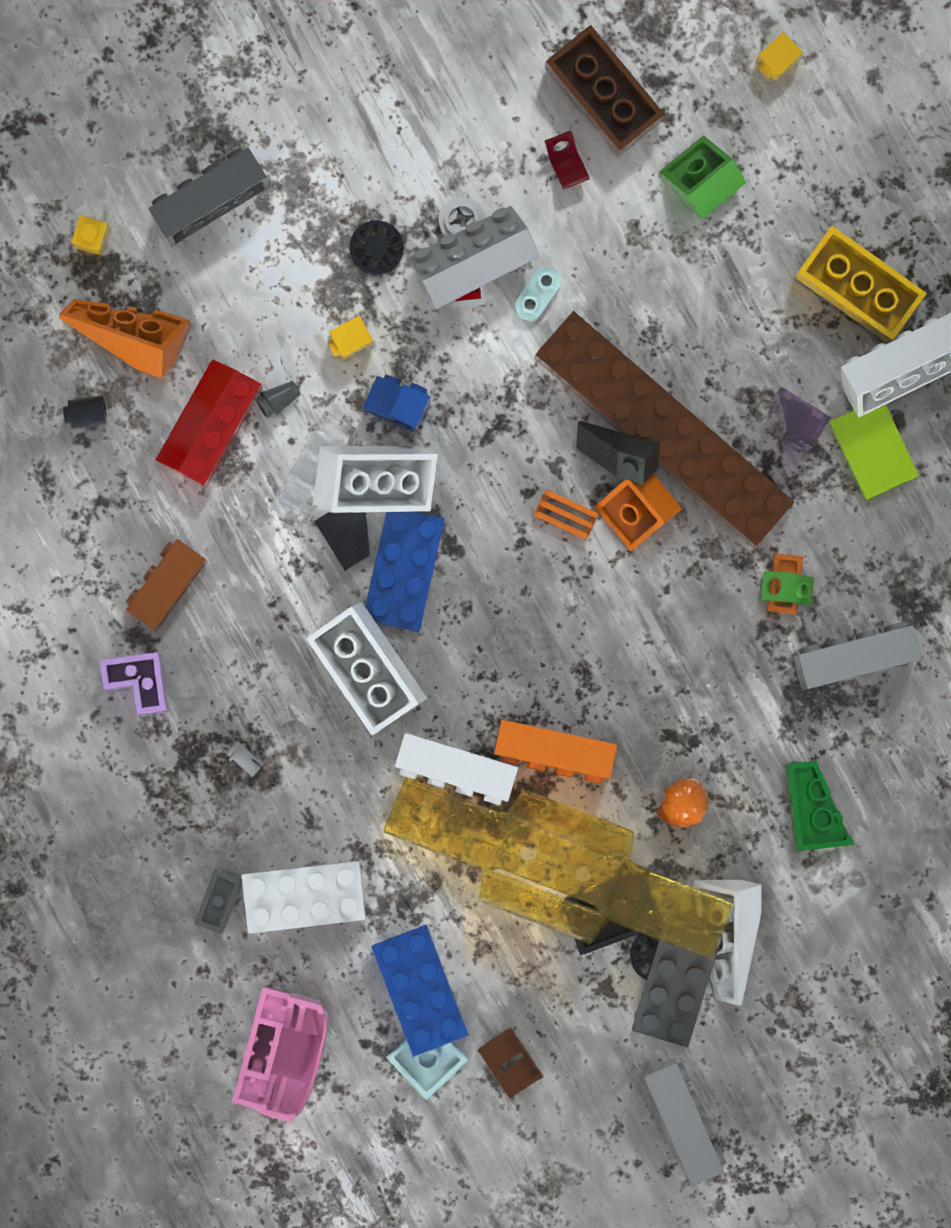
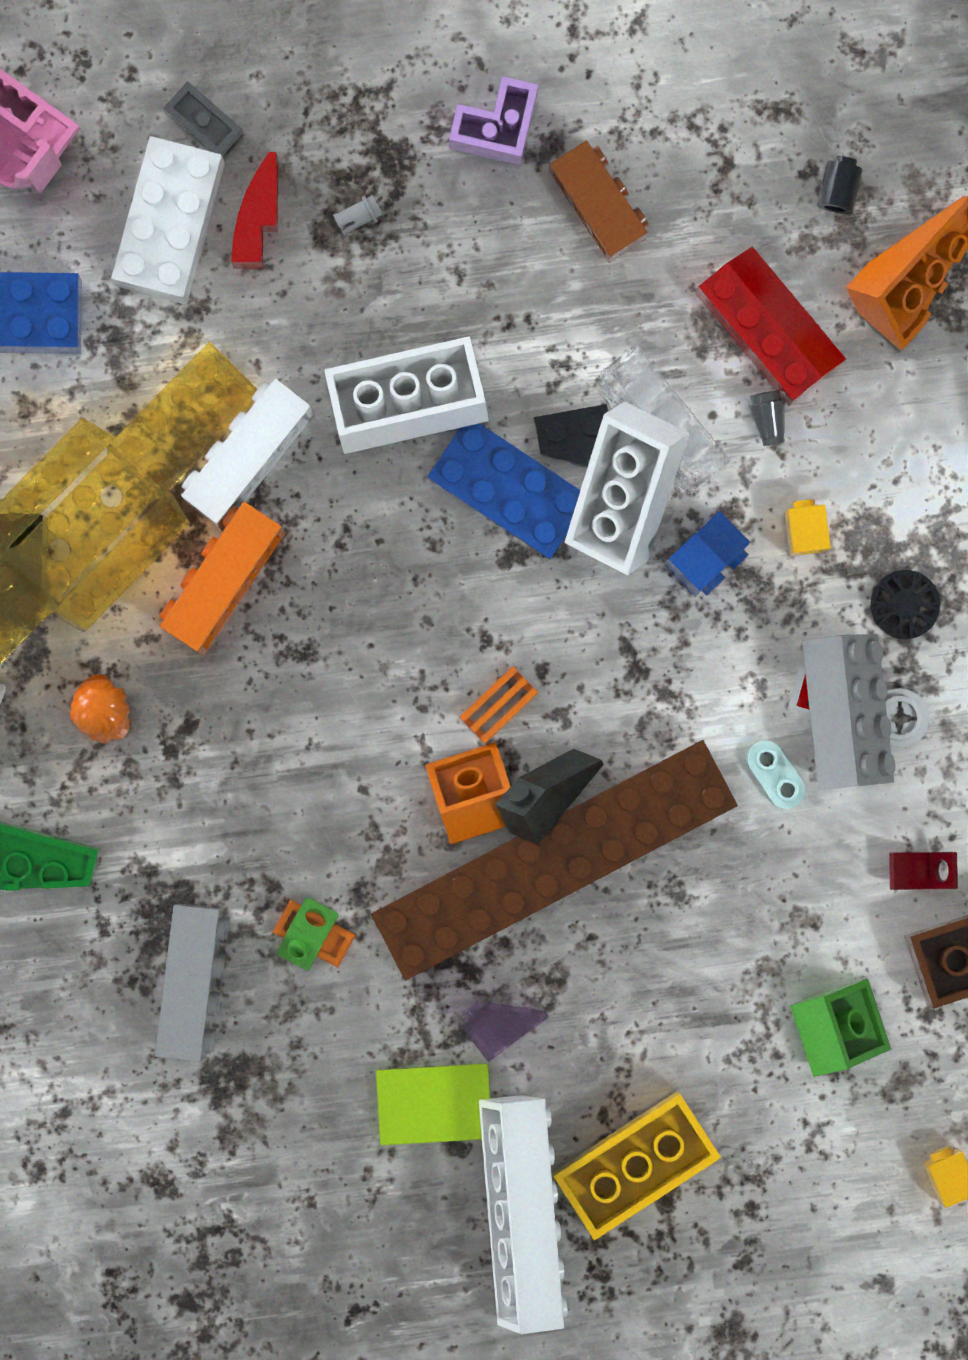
camera: 115 degrees right, 0 degrees up
none -> red slope [231,152,279,269]

